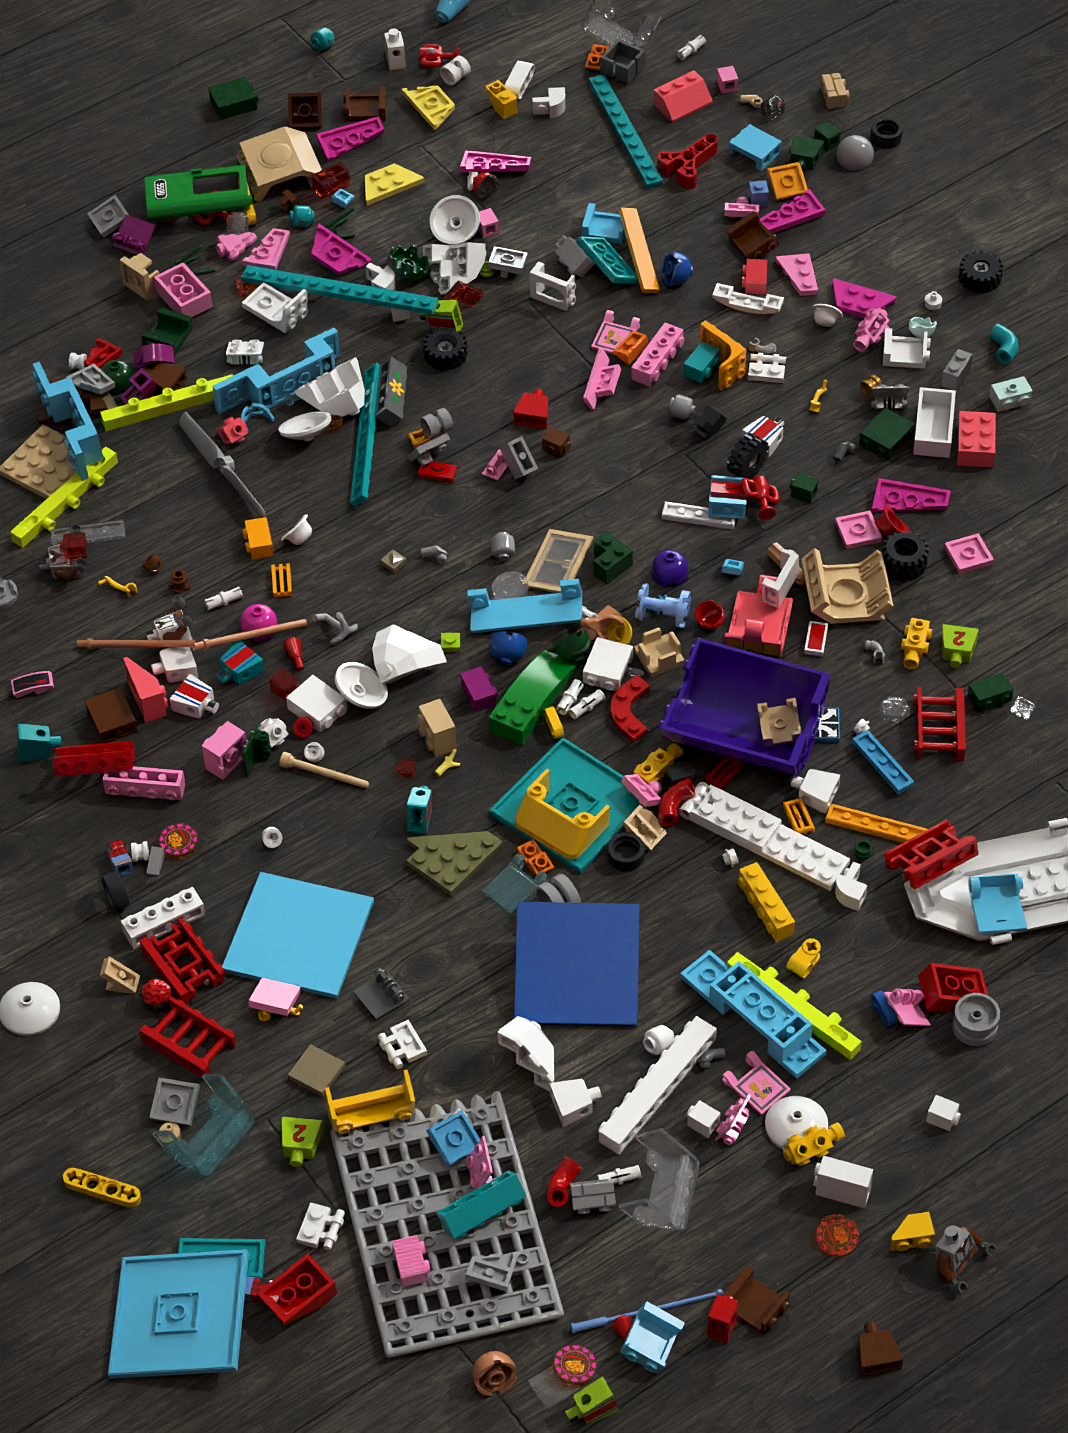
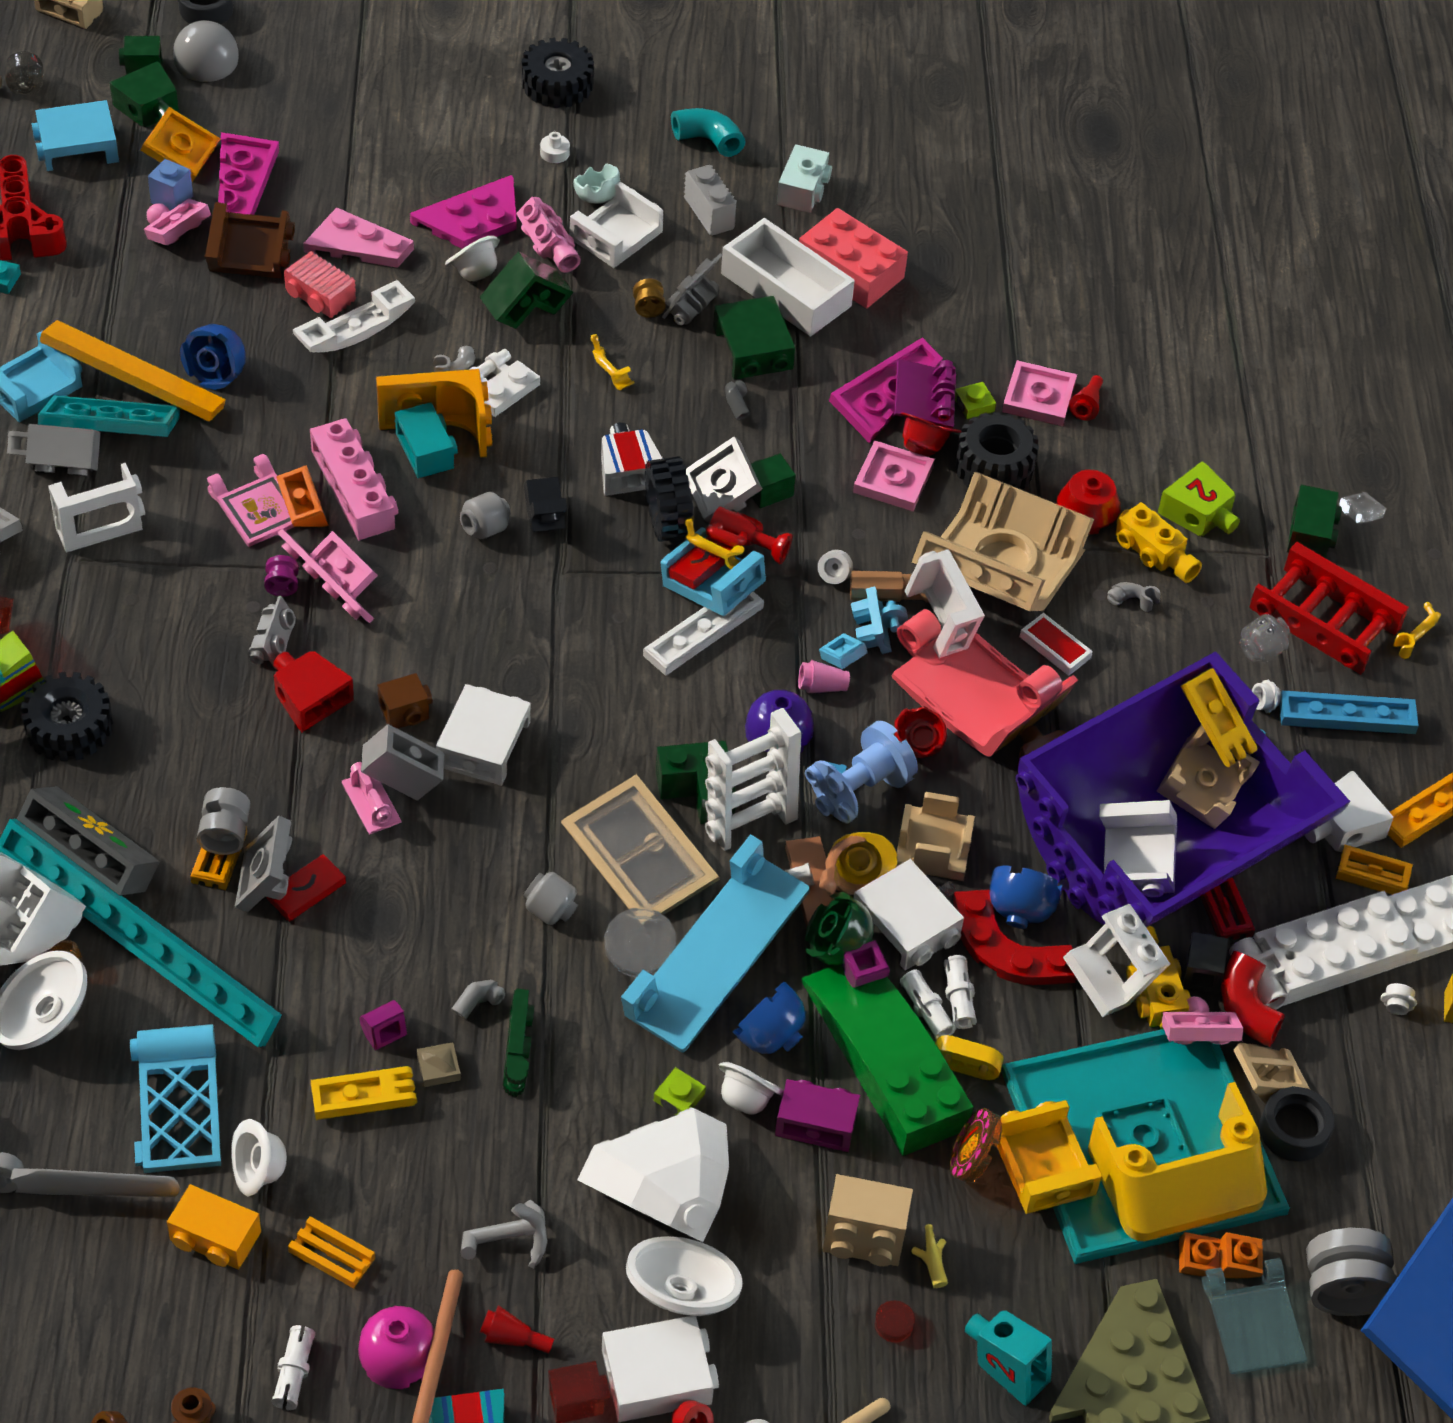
camera: 60 degrees left, 0 degrees up
none -> medium azure piece [130,1024,221,1173]
none -> light grey hinge [248,596,296,669]
none -> magenta wheel [264,555,299,597]
none -> yellow hinge [311,1066,417,1120]
none -> magenta brick [359,1000,407,1050]
none -> white panel [436,684,531,786]
none -> dark green brick [480,252,574,329]
none -> dark green hinge [502,988,535,1097]
none -> yellow piece [685,519,745,569]
none -> light grey hinge [686,436,762,524]
none -> white fence [705,708,801,851]
none -> white hat [719,1062,783,1114]
none -> bright pink cone [798,660,850,693]
none -> white tile [818,550,853,584]
none -> magenta brick [842,940,890,988]
none -> medium azure hips [851,586,908,654]
none -> magenta hinge [894,359,956,428]
none -> clear orange tile [950,1108,1002,1183]
none -> lime plate [955,382,996,419]
none -> blue cylinder [989,866,1063,929]
none -> yellow panel [993,1100,1102,1214]
none -> red cone [1057,470,1121,534]
none -> white panel [1063,904,1170,1017]
none -> red cone [1069,375,1103,421]
none -> white panel [1099,800,1177,897]
none -> yellow hinge [1180,668,1257,767]
none -> yellow piece [1393,602,1441,659]

